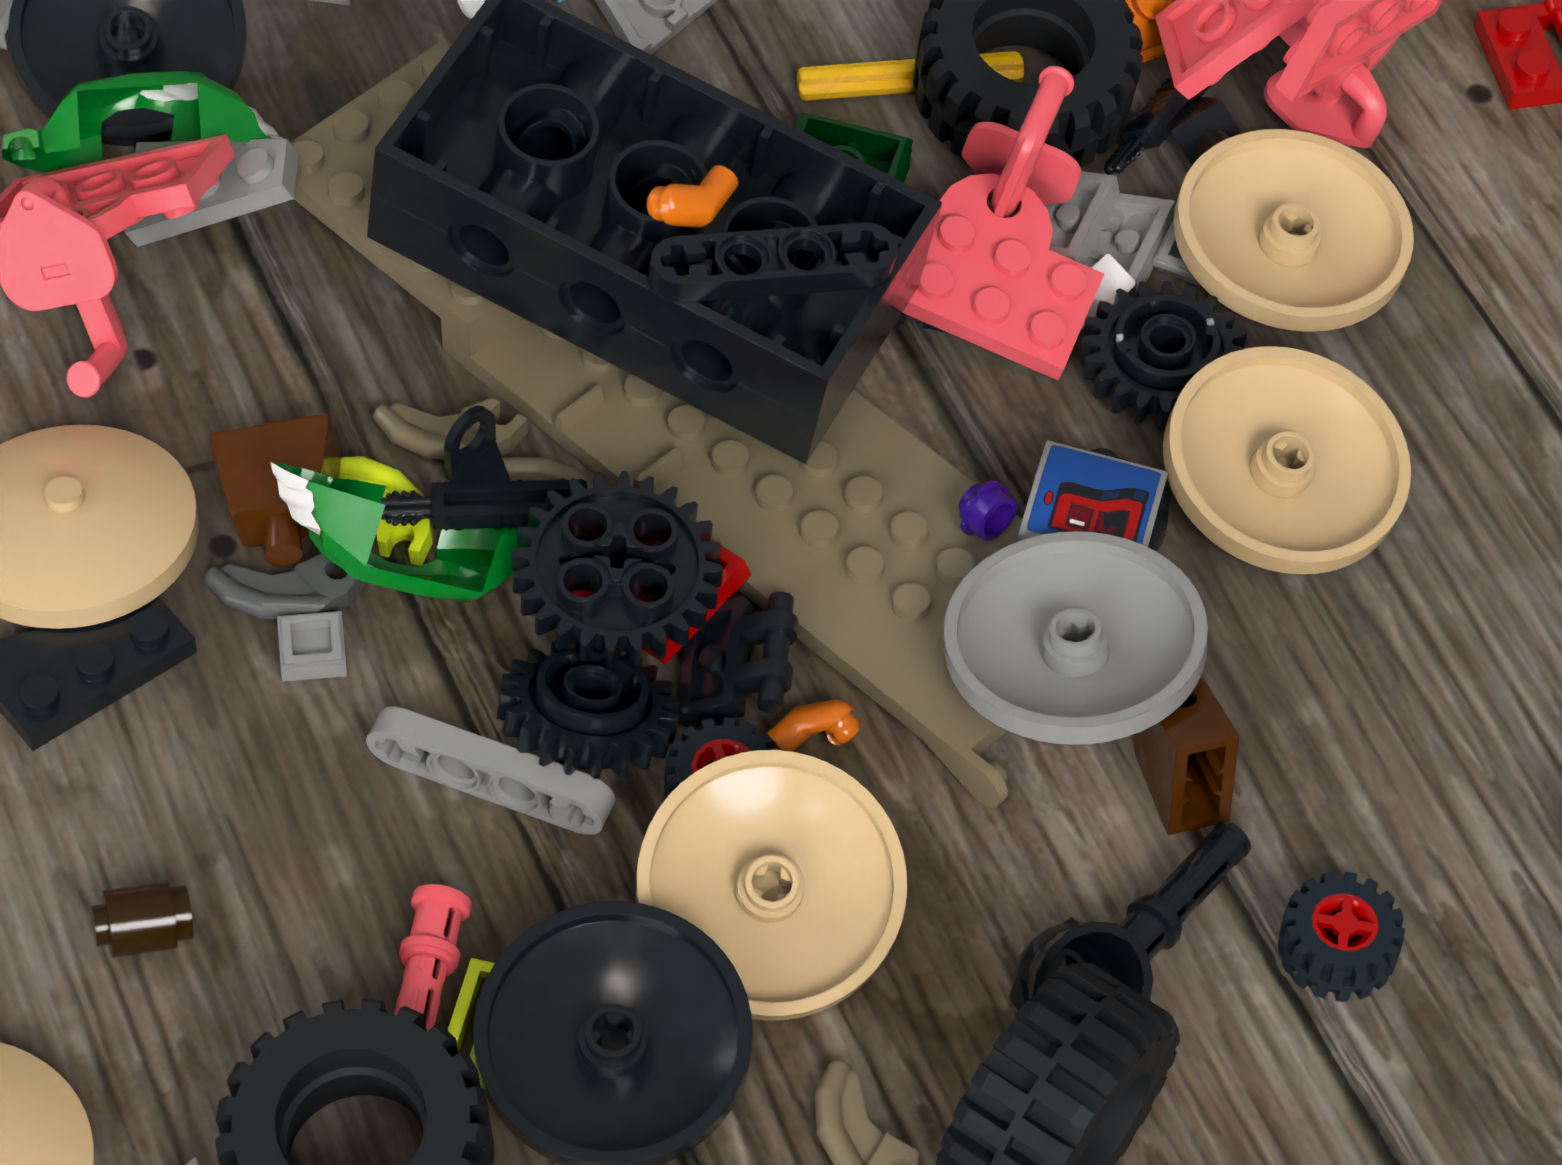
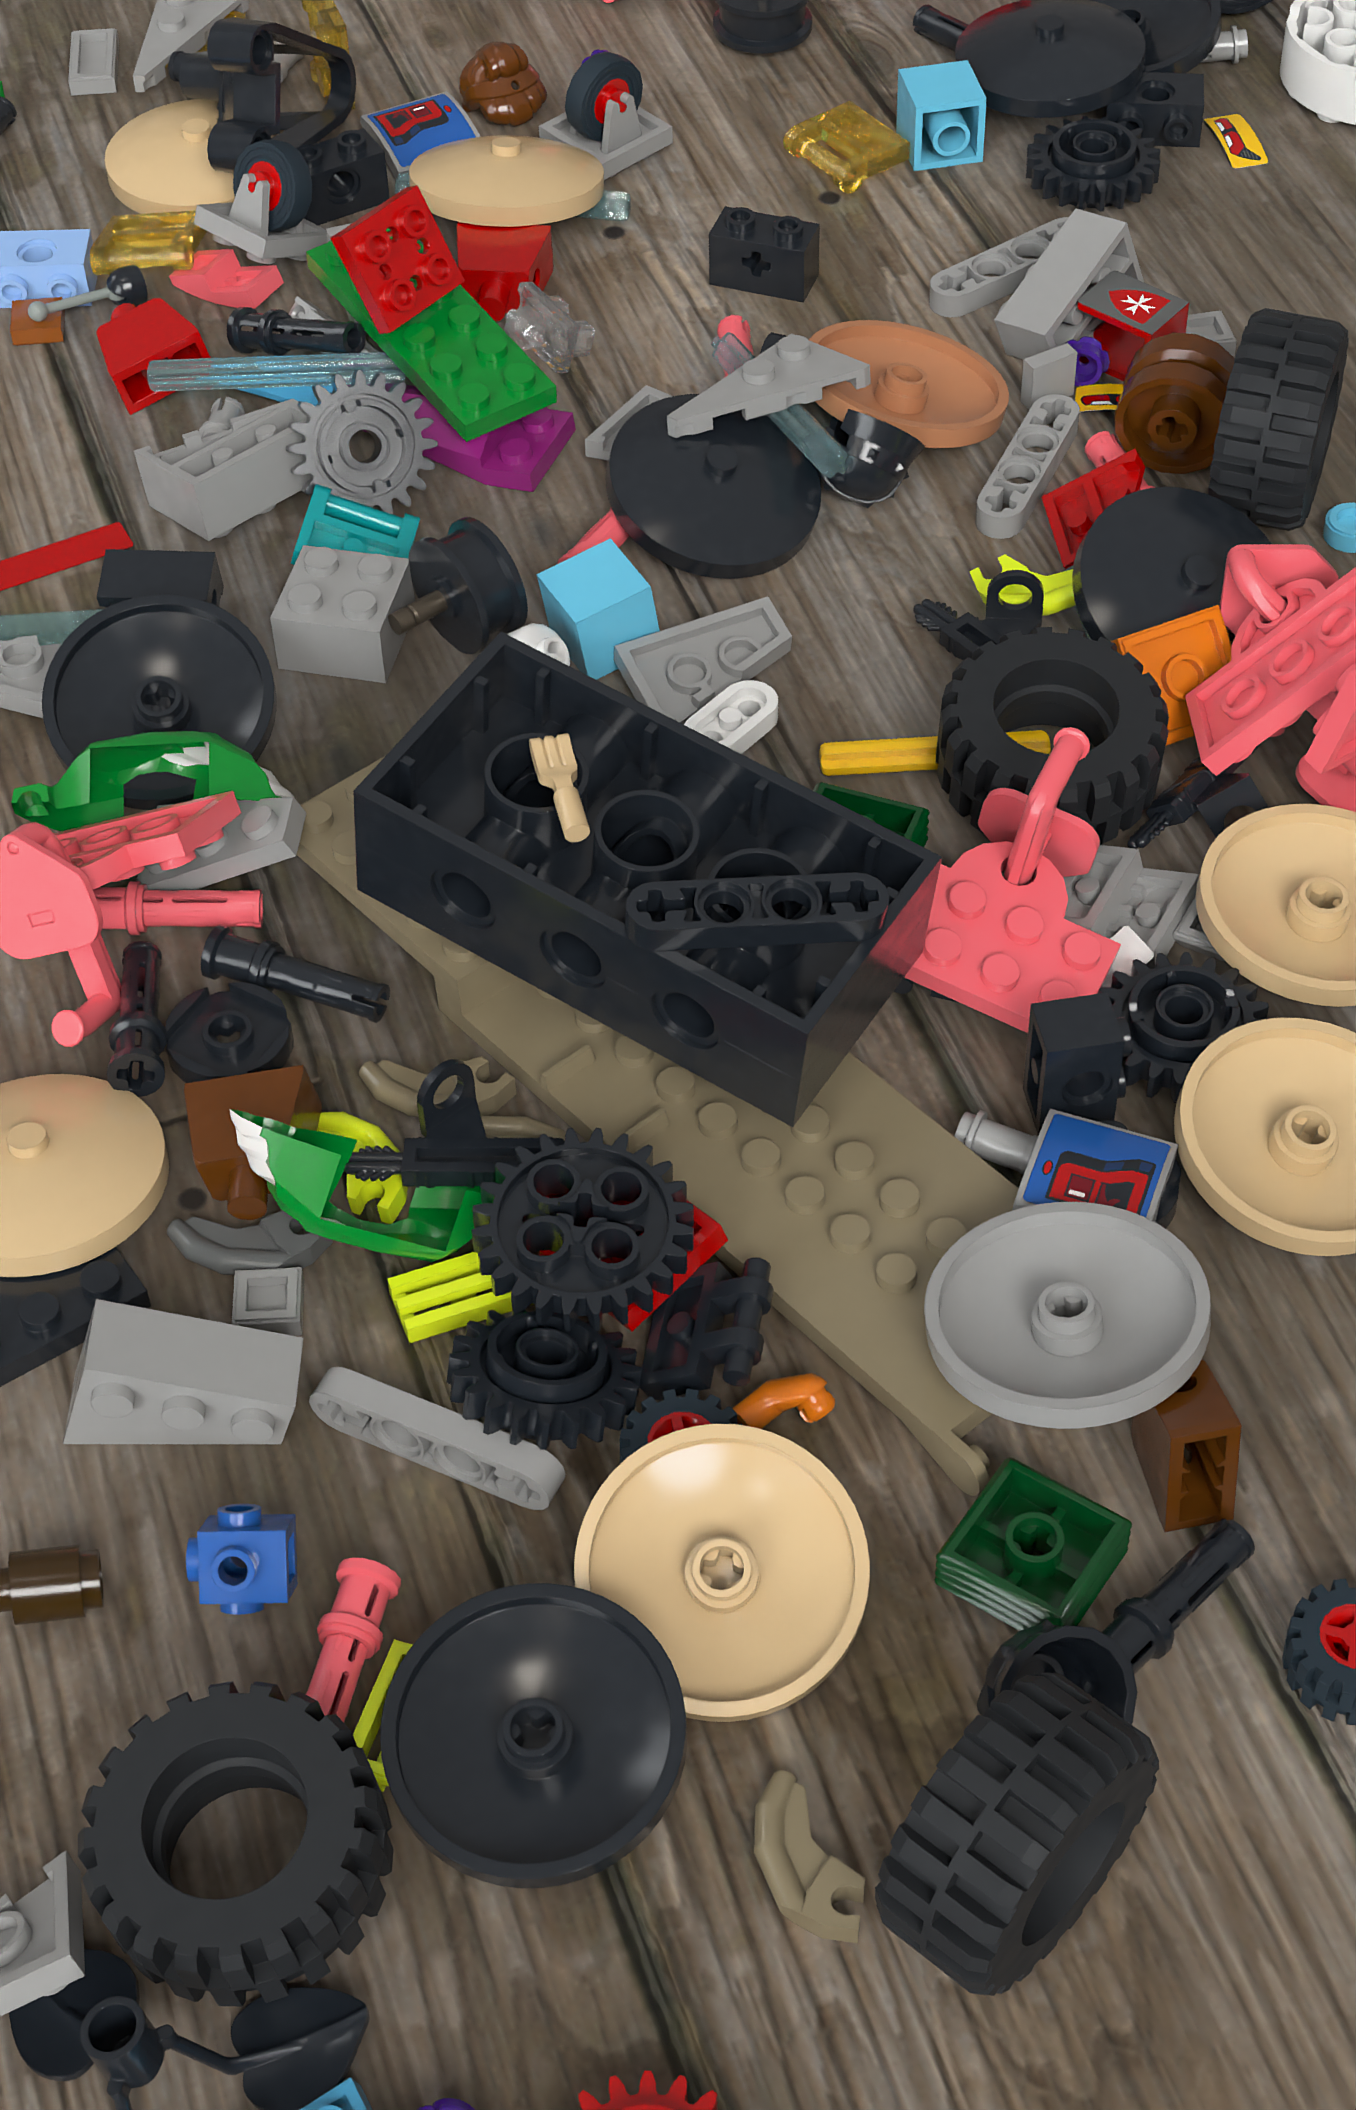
camera: 10 degrees right, 5 degrees down
orange arm [646,165,739,228] -> none
dark purple plate [958,480,1017,541] -> none
none -> light grey wedge [63,1299,303,1444]
none -> coral pin [93,881,263,935]
none -> black pin [107,941,167,1097]
none -> black plate [165,982,294,1083]
none -> blue brick [186,1504,298,1615]
none -> black pin [201,924,390,1023]
none -> neon yellow tile [387,1252,534,1344]
none -> tan piece [529,733,590,842]
none -> white plate [684,680,778,754]
none -> dark green brick [934,1457,1132,1631]
none -> light grey pin [954,1110,1038,1175]
none -> black brick [1023,992,1132,1135]

